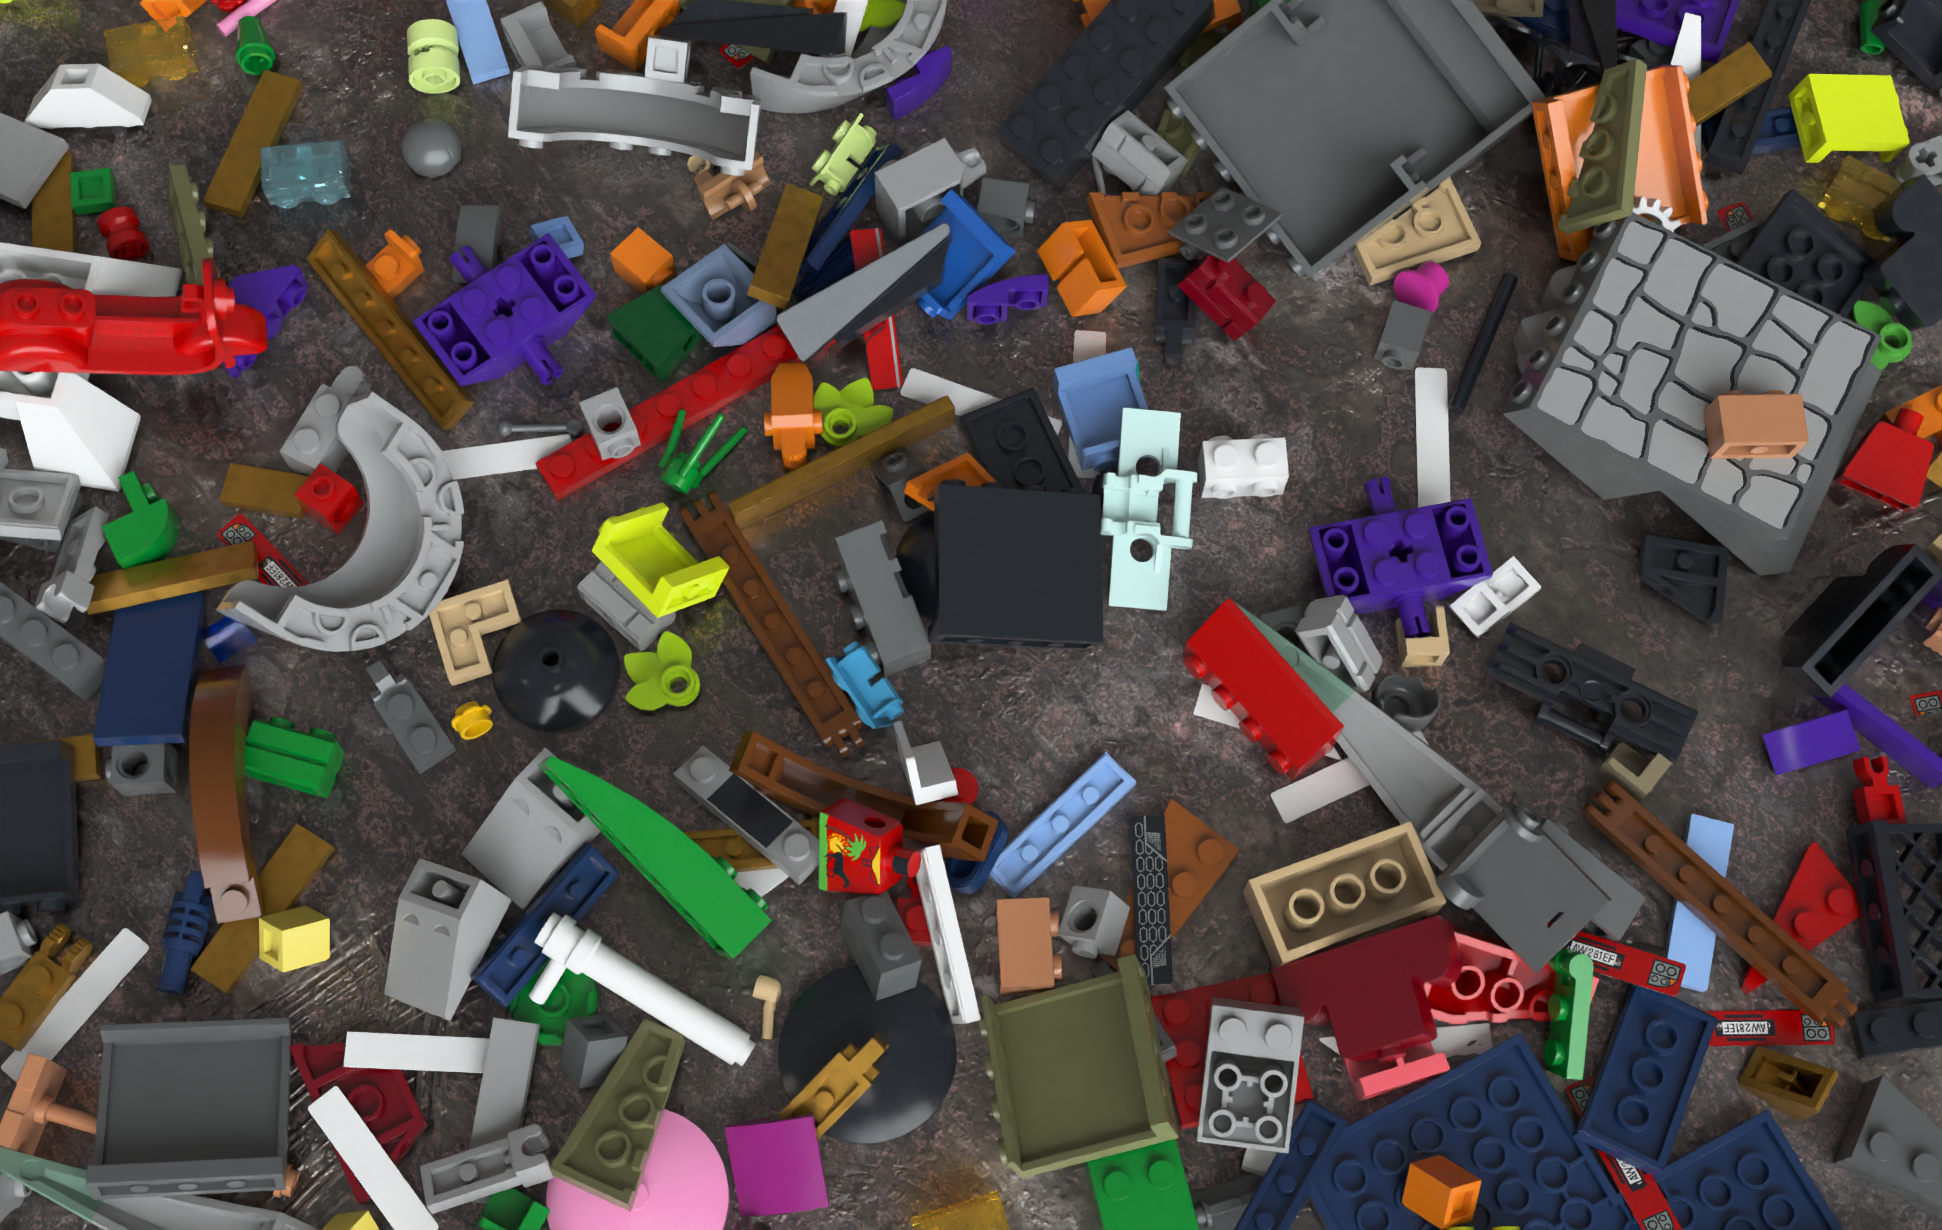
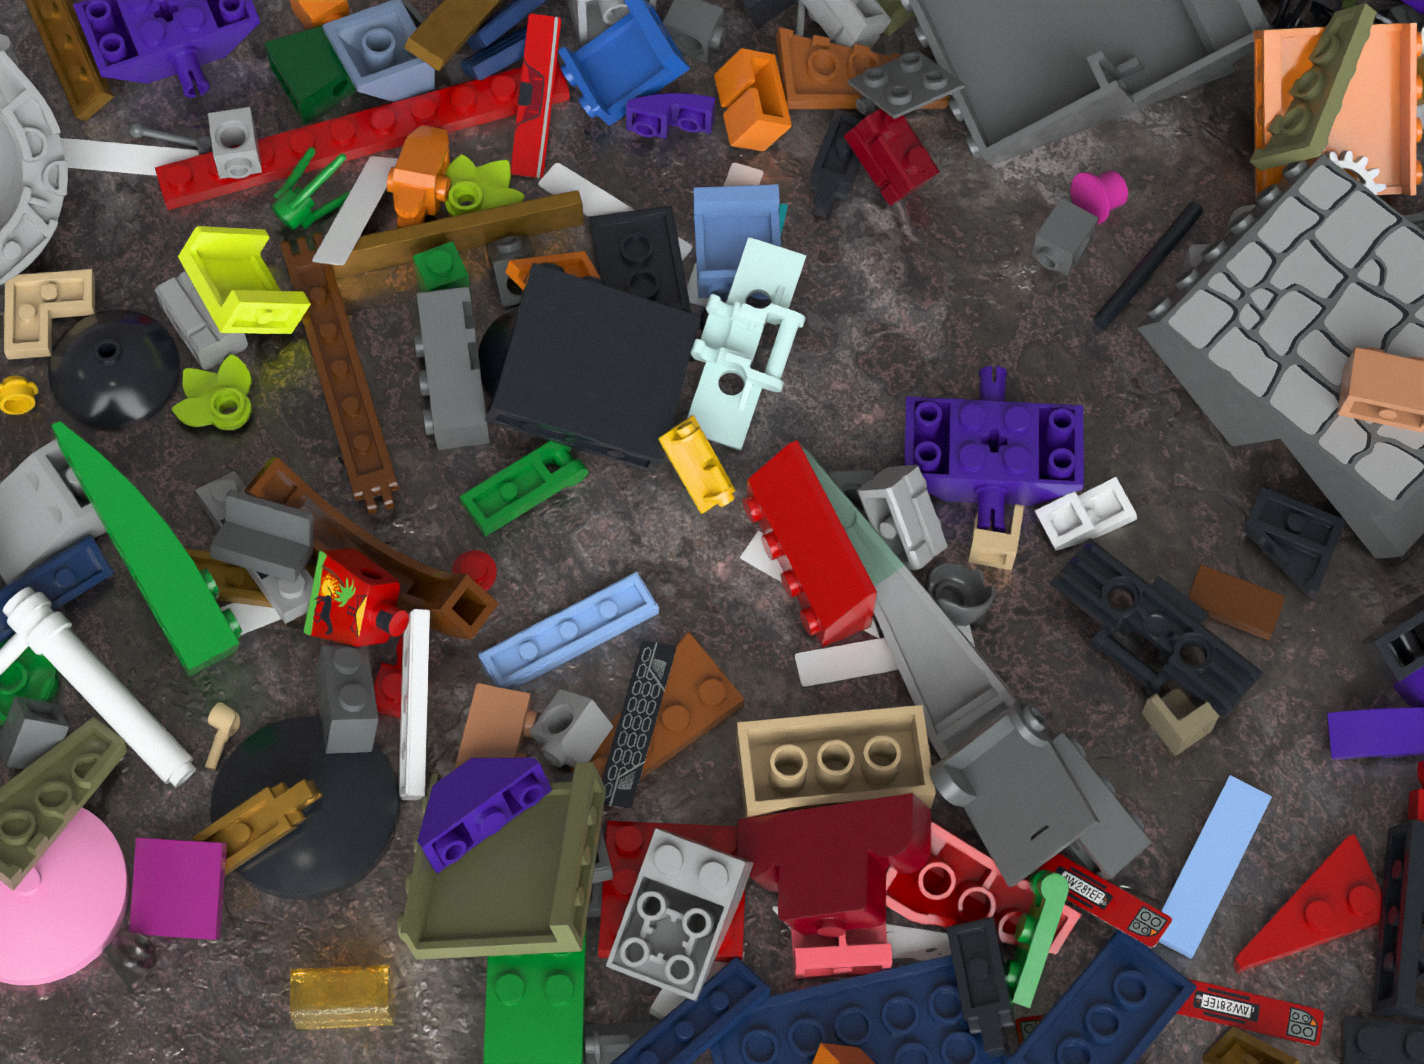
camera: 15 degrees right, 5 degrees down
wedge [775,222,953,365] -> none
dark azure hinge [826,641,904,729] -> none
white panel [893,721,958,805] -> none
dark blue tile [945,811,1009,894] -> none
white brick [1198,434,1289,499] -> none
tan wing [1354,177,1482,286] -> none
white sticker [1415,367,1451,508] -> none
reddish brown hinge [1581,780,1858,1030] -> none
none -> dark grey panel [210,490,313,583]
none -> white sticker [313,156,398,265]
none -> green brick [412,241,472,301]
none -> dark purple slope [417,757,553,874]
none -> green plate [459,441,588,537]
none -> yellow hinge [658,415,736,514]
none -> black hinge [947,916,1015,1058]
none -> reddish brown tile [1188,564,1286,640]

